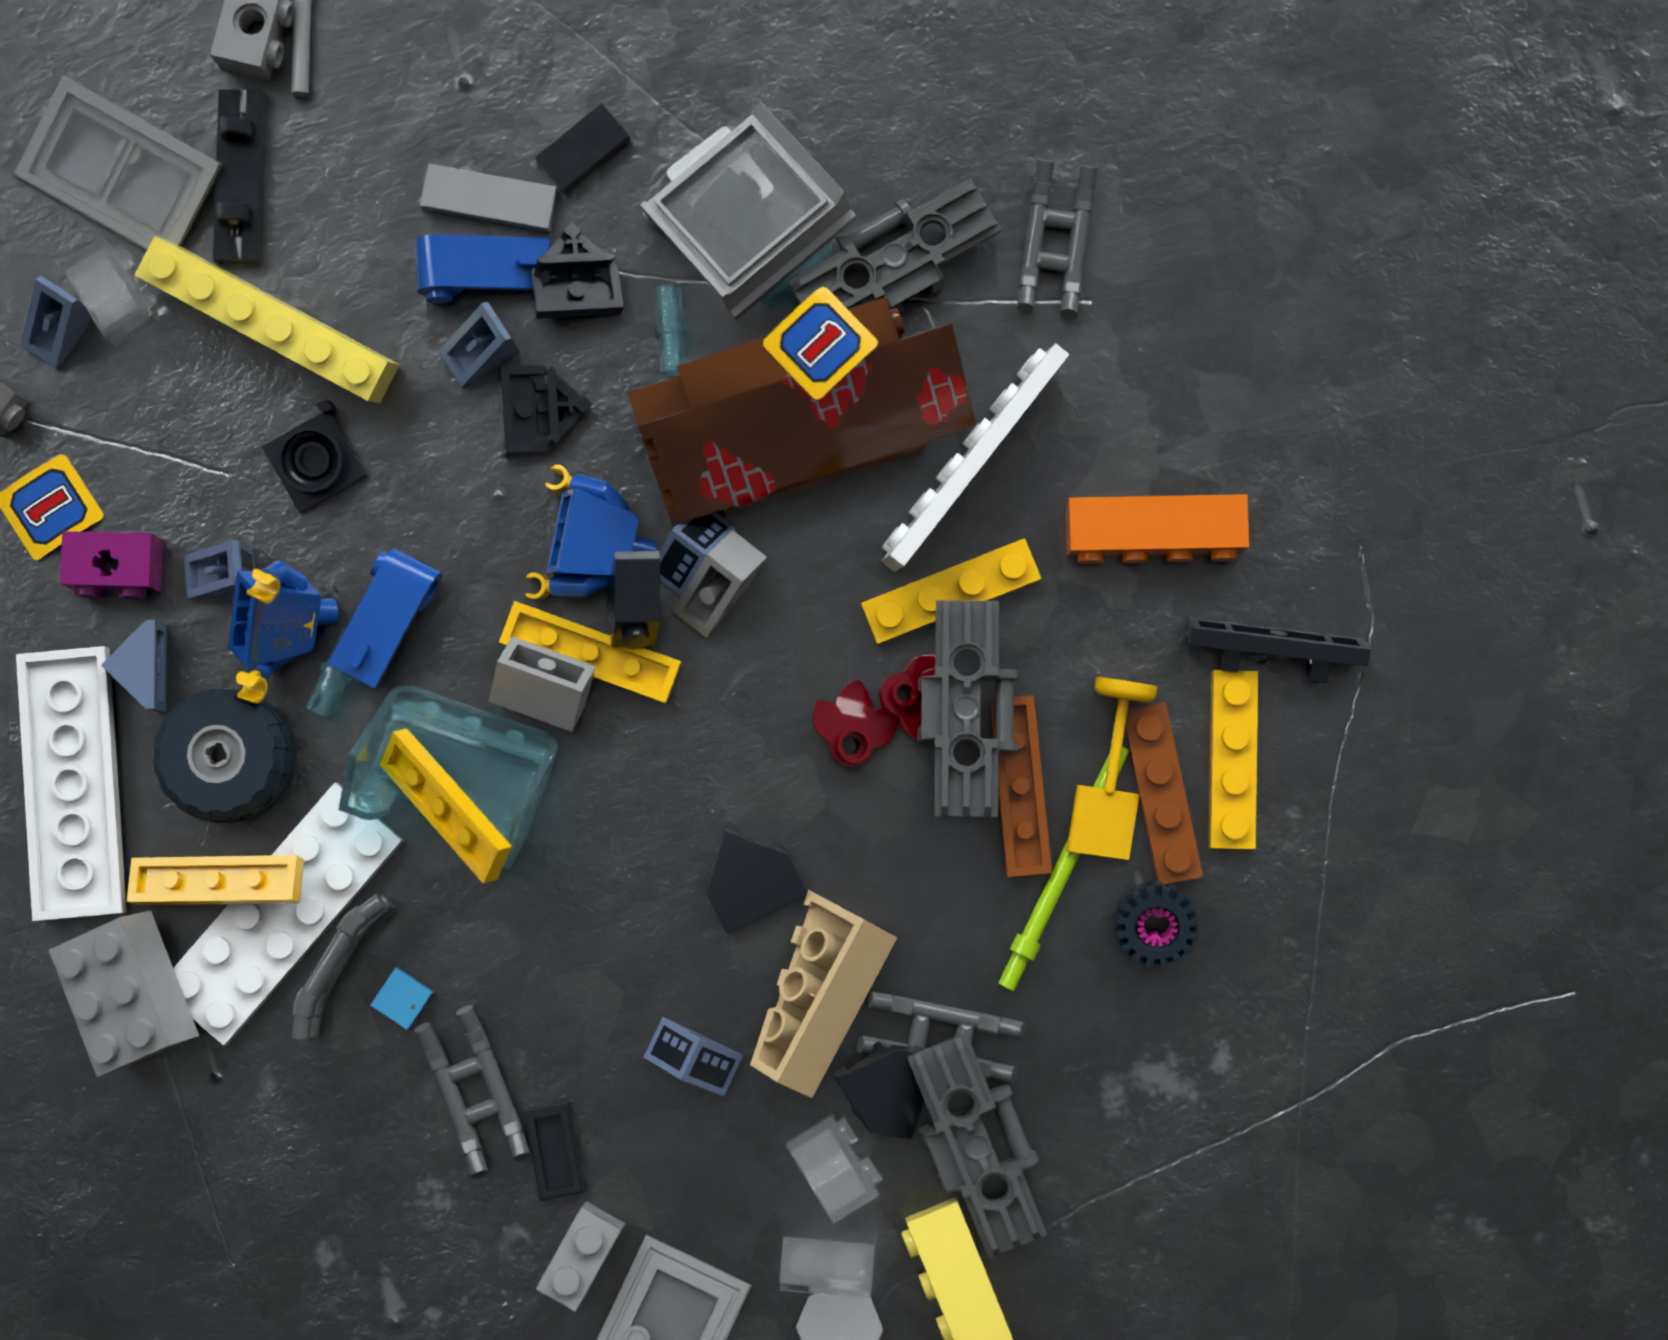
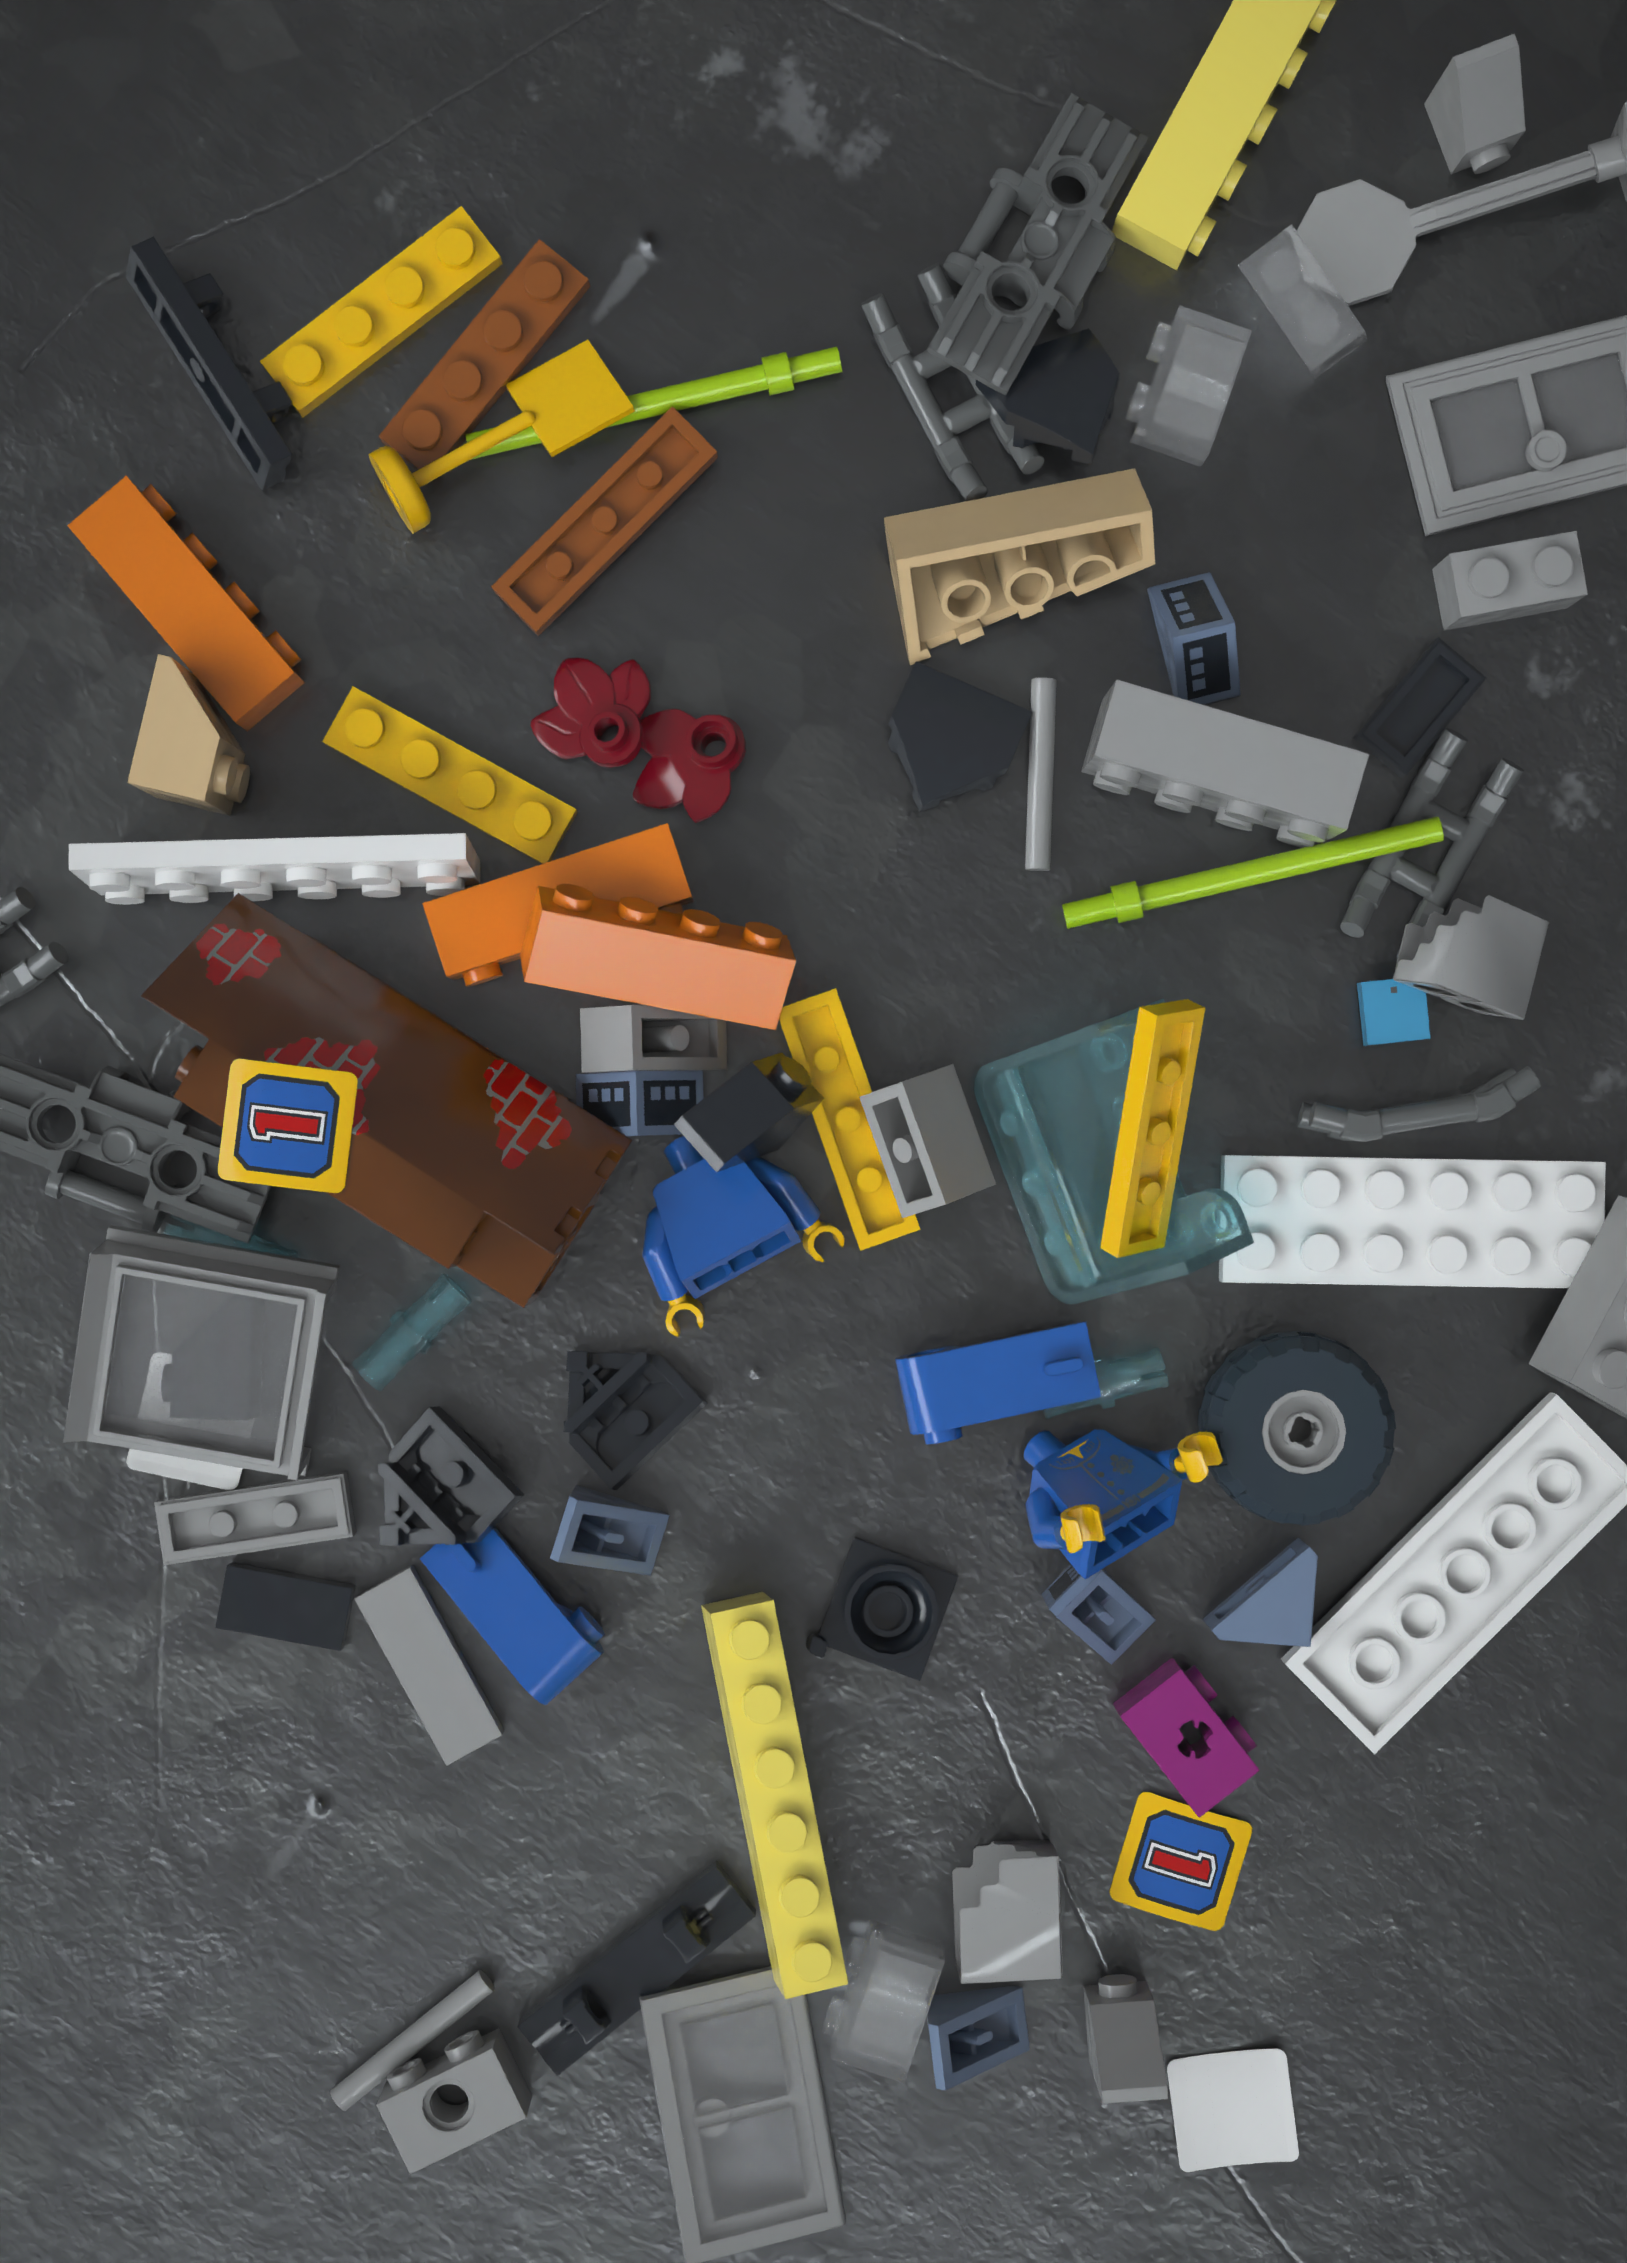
camera: 130 degrees left, 5 degrees up
yellow plate [126,855,304,905] -> none
dark grey piece [917,600,1018,817] -> none
black bush [1116,881,1199,968] -> none
none -> tan slope [127,654,250,815]
none -> light grey tile [154,1471,356,1565]
none -> orange brick [422,823,694,987]
none -> orange brick [520,884,796,1030]
none -> light grey piece [952,1840,1062,1984]
none -> light grey bar [1025,678,1057,871]
none -> lime bar [1062,816,1444,929]
none -> light grey brick [1081,680,1369,848]
none -> light grey piece [1393,895,1549,1020]

